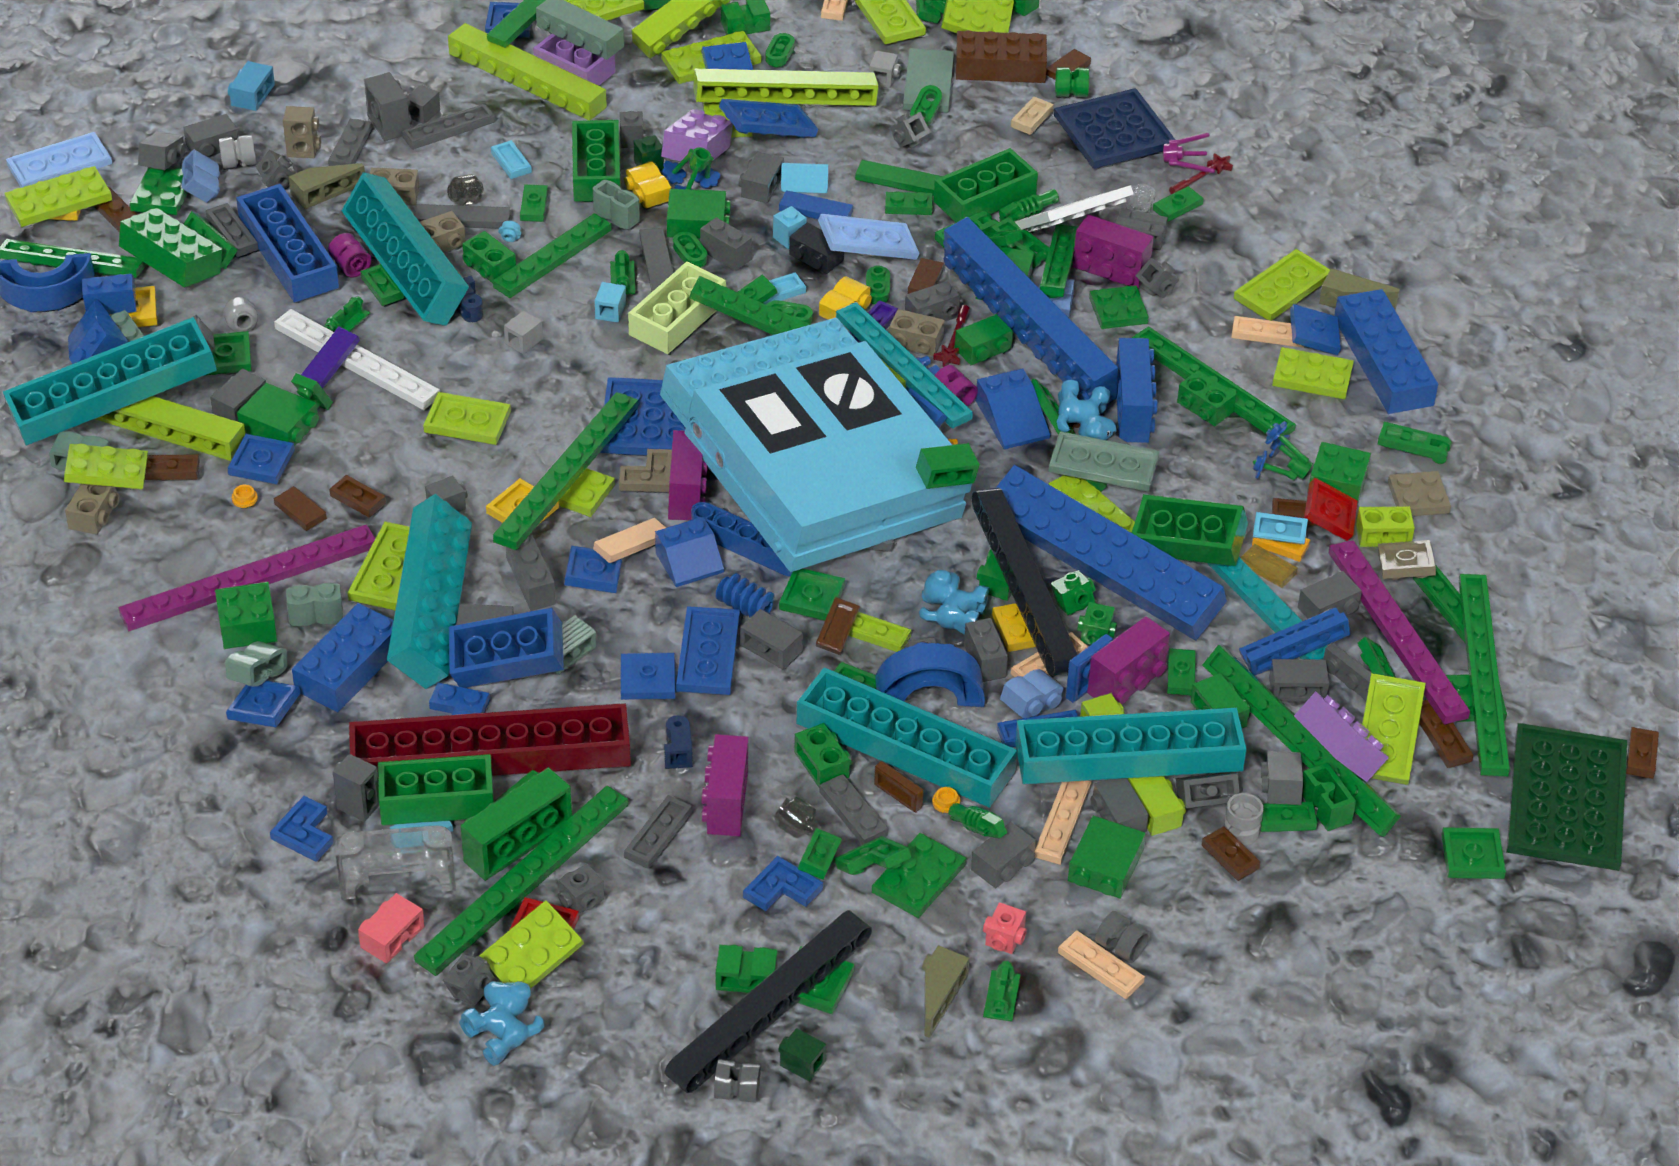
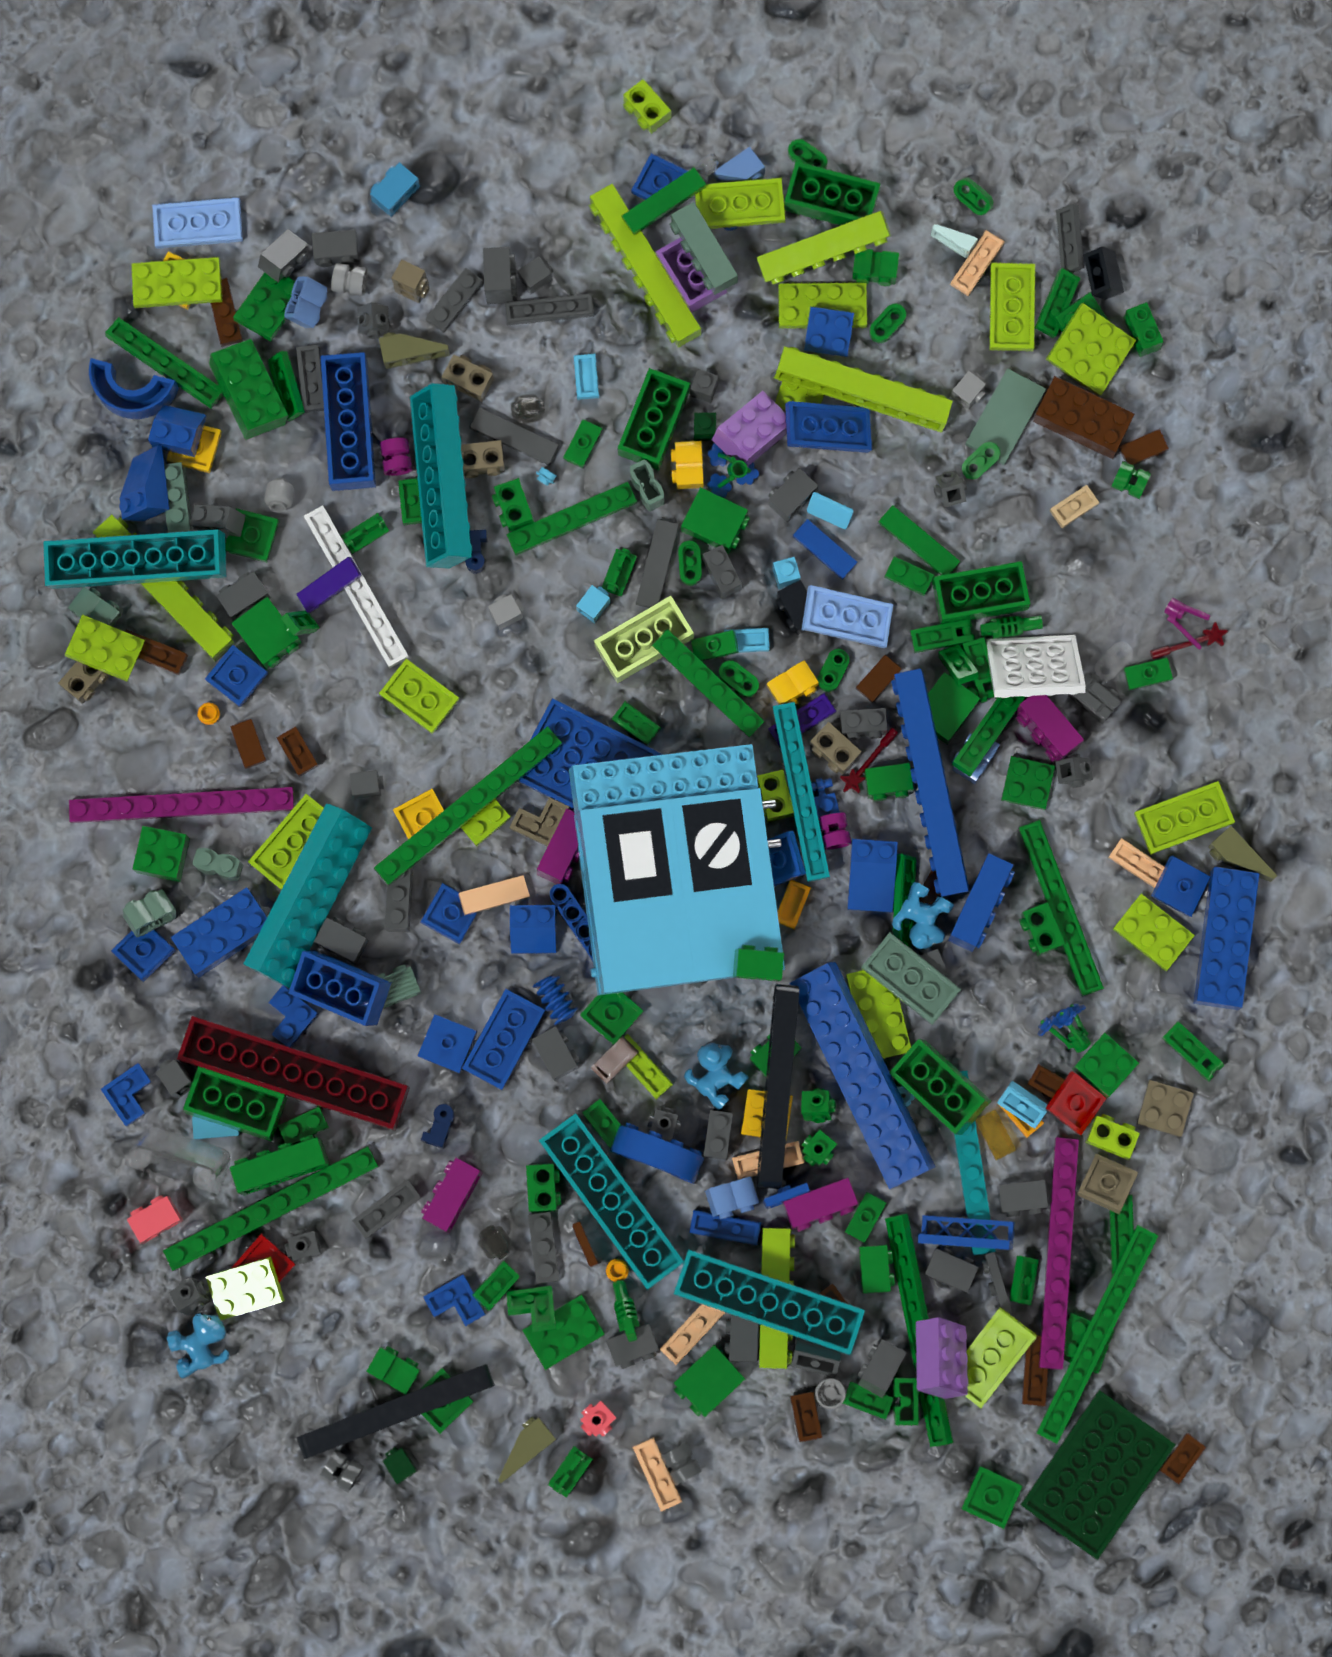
camera: 30 degrees right, 35 degrees up
dark blue plate [1054,88,1176,169] -> none

